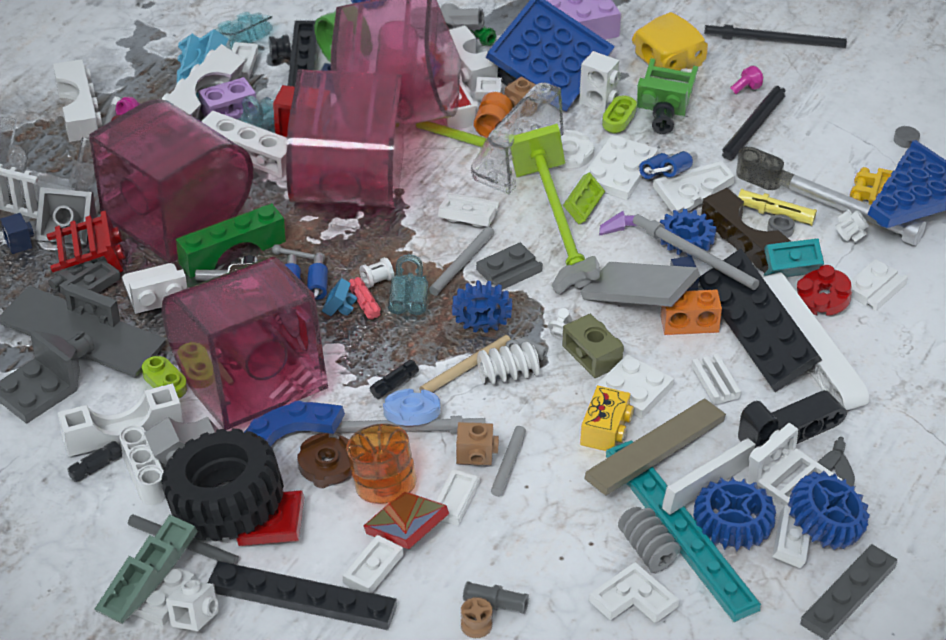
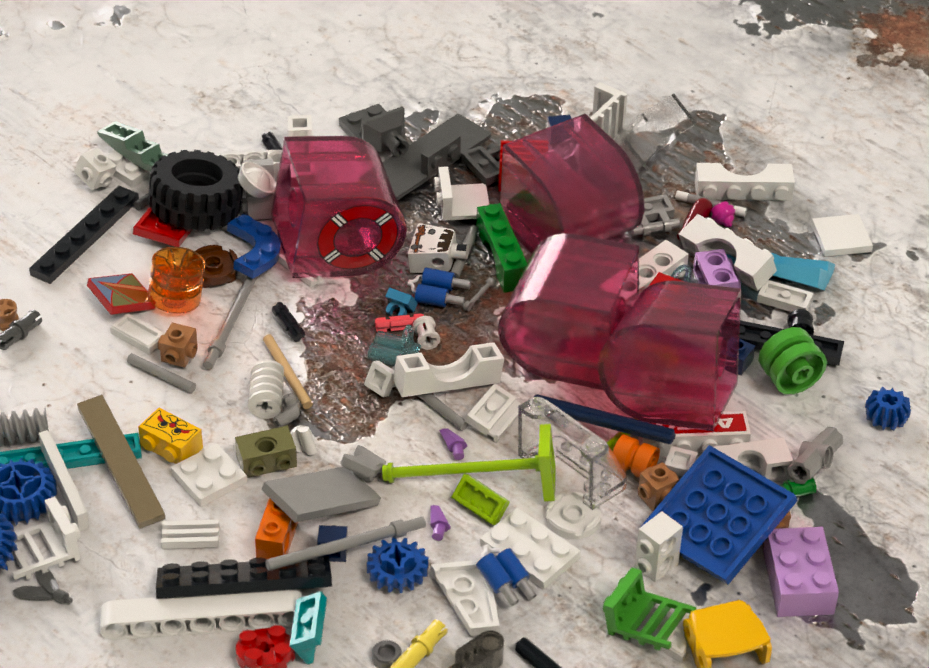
camera: 105 degrees right, 0 degrees up
clear light blue hinge [215,12,273,48] -> none
white plate [343,535,403,593] -> none
light blue tile [383,389,440,426] -> none
blue gear [452,280,512,333] -> none
dark grey plate [476,242,543,290] -> none
lime plate [602,96,637,133] -> none
black bush [652,102,675,134] -> none
dark brown arch [701,188,792,273] -> none
black beam [738,390,847,449] -> none
none -> white hat [238,162,277,198]
none -> white tile [364,361,396,397]
none -> white arch [393,342,504,397]
none -> medium lavender bar [439,428,467,460]
none -> dark blue axle [531,394,676,444]
none -> white tile [811,214,873,257]

